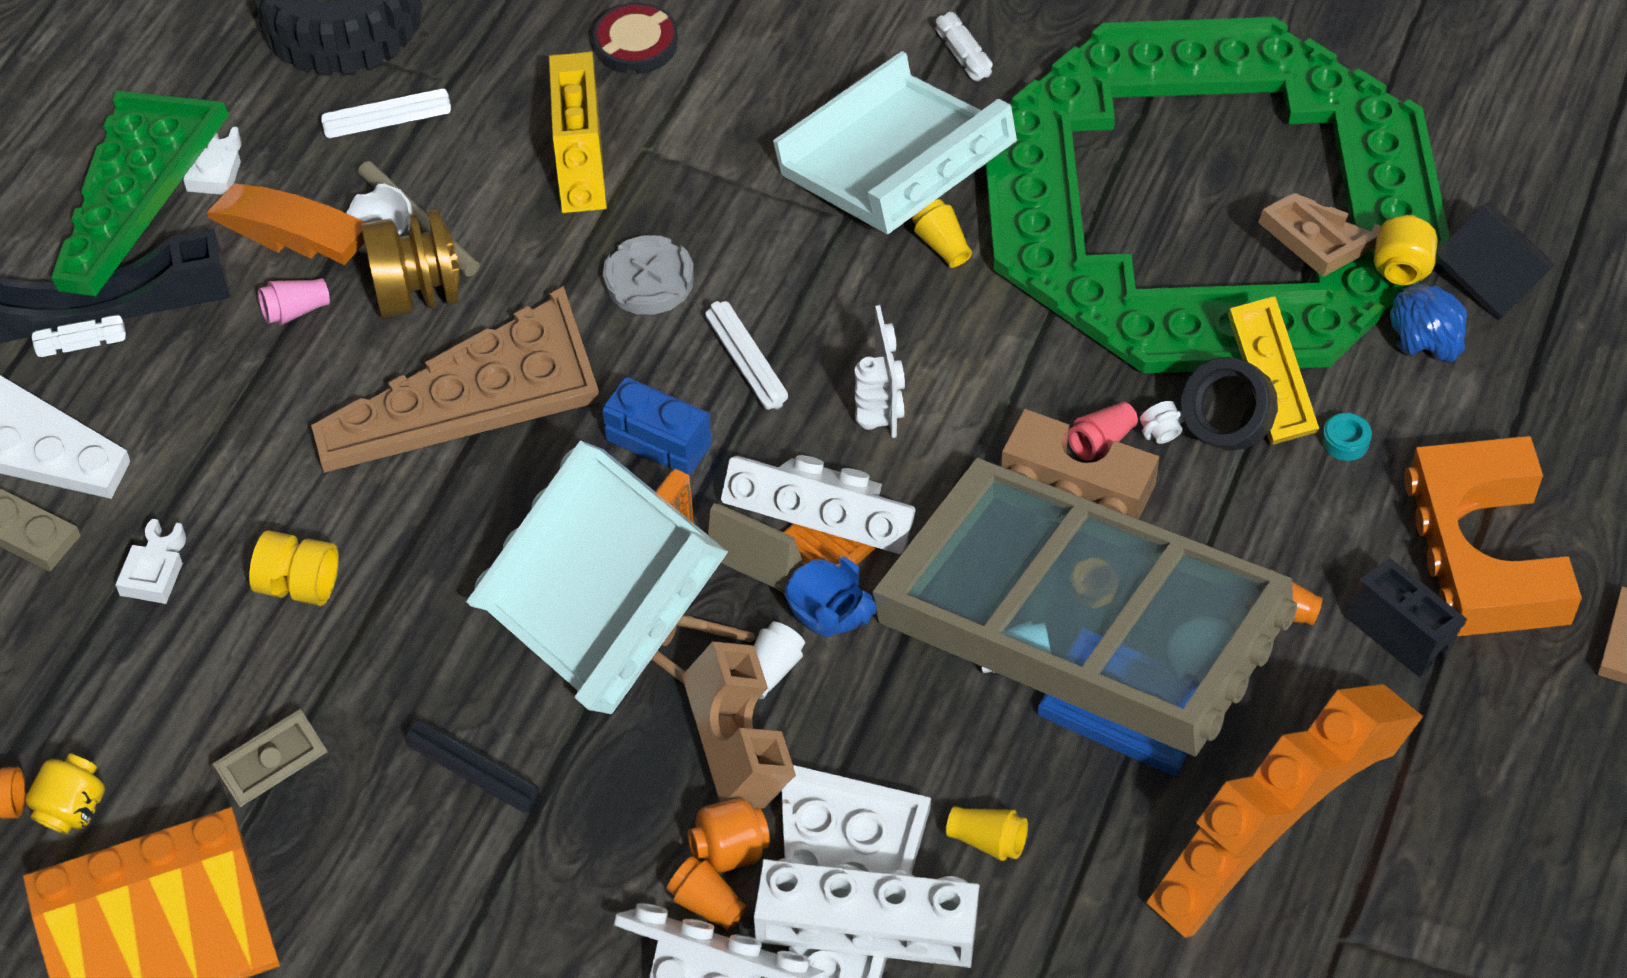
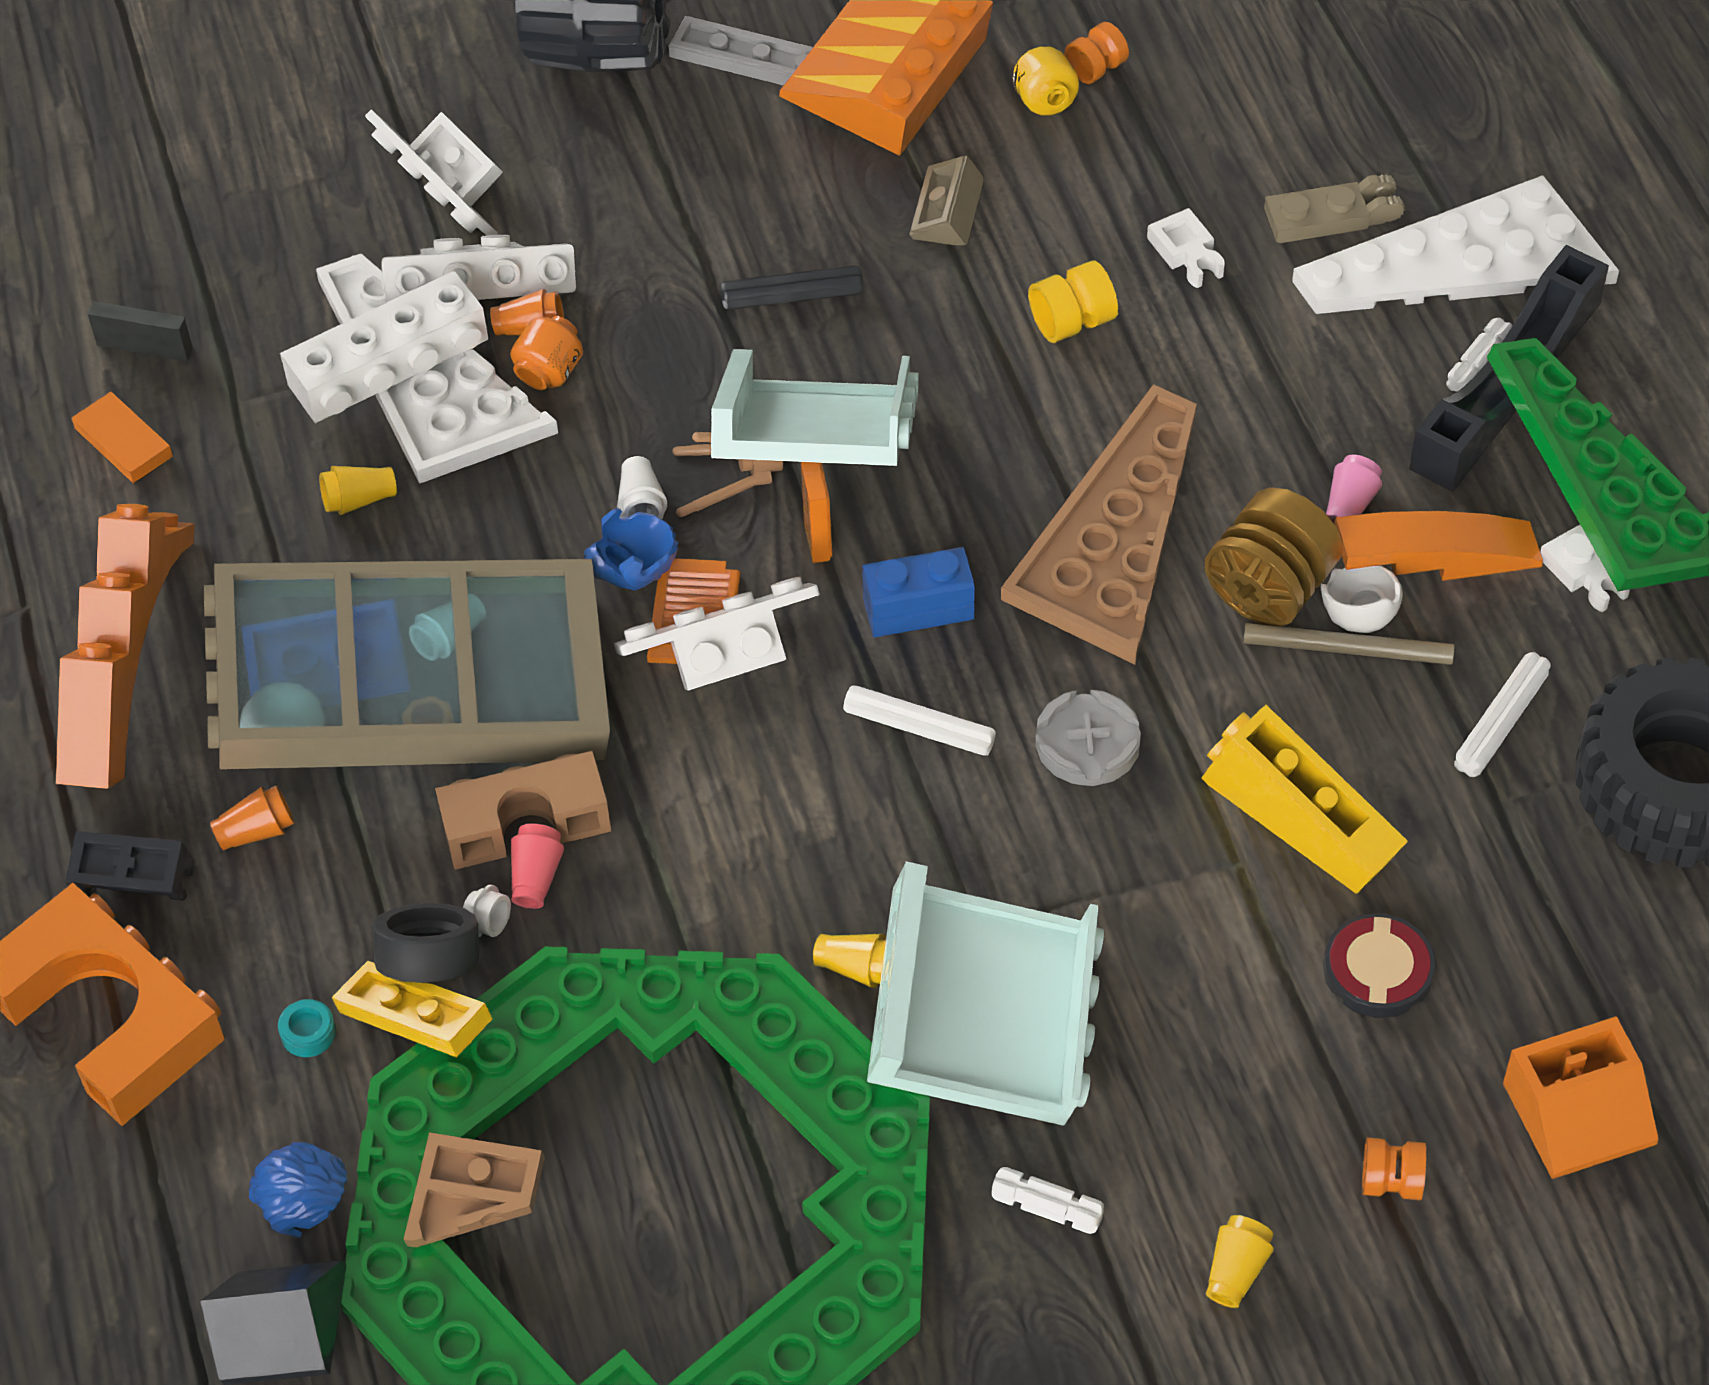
camera: 140 degrees right, 0 degrees up
medium nougat arch [682,642,796,809] -> none
dark tan slope [708,503,804,591] -> none
white hinge [855,305,905,438] -> none
yellow head [1374,215,1438,285] -> none

